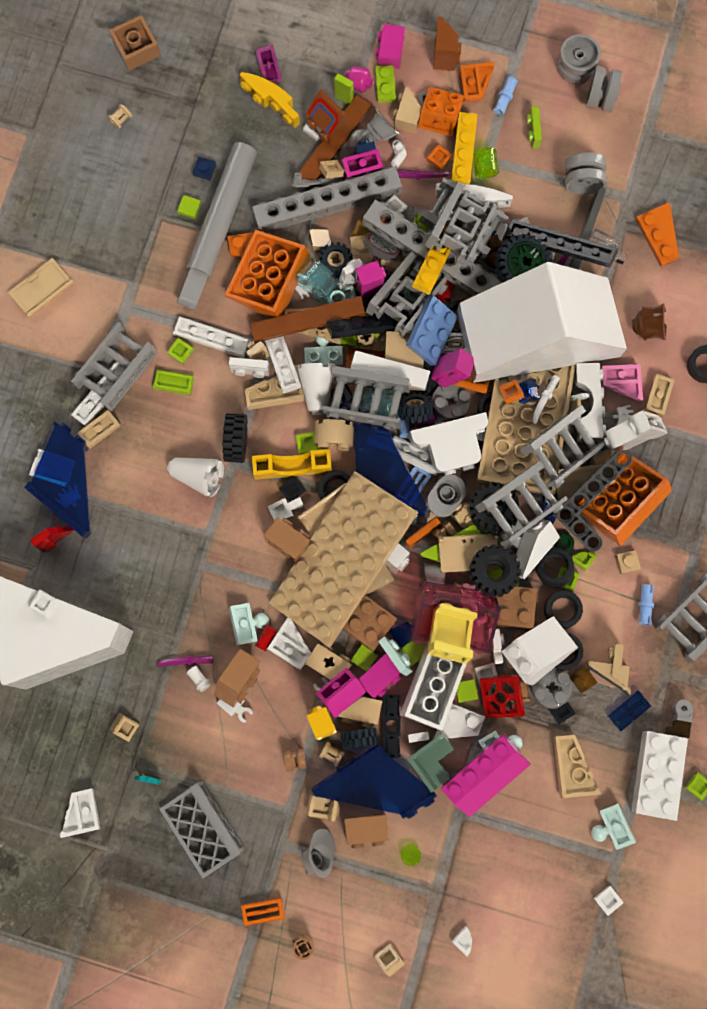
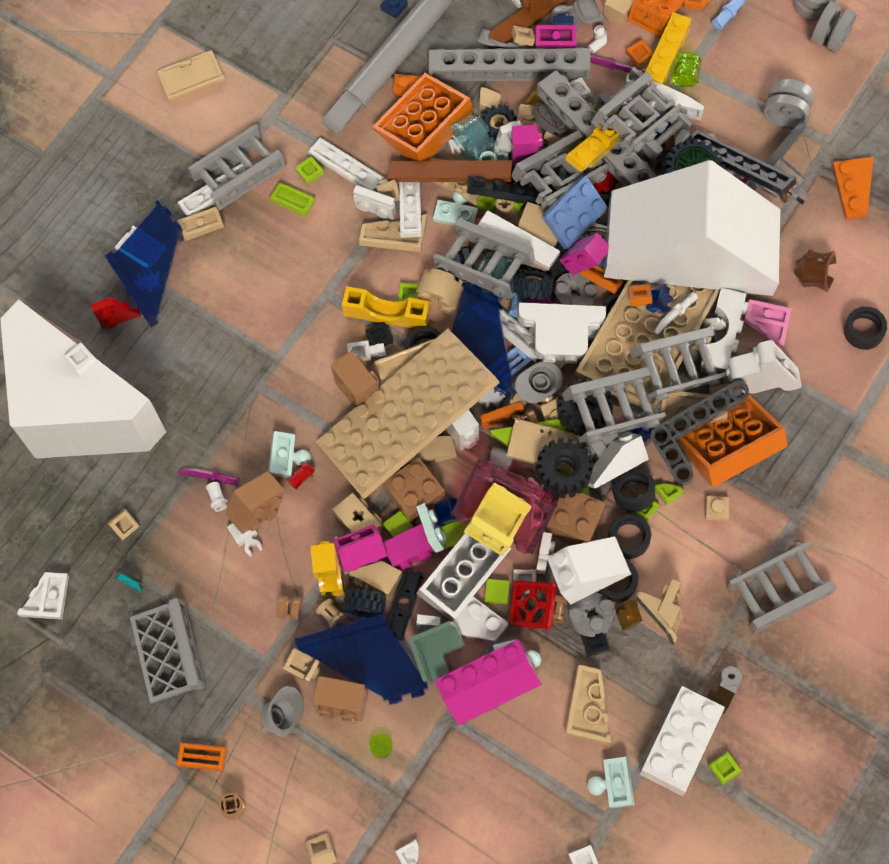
camera: 20 degrees right, 10 degrees down
white cone [167,458,224,497] -> none
lime tile [177,195,201,219] -> none
black tyre [222,413,248,463] -> none
white wing [267,618,311,671] -> none
white cone [297,363,336,415] -> none
lime plate [527,106,542,149] -> none
dark green tile [554,533,574,552] -> none
clear blue tile [607,690,651,732] -> none
light blue pin [638,584,654,626] -> none
tan plate [644,374,675,417] -> none

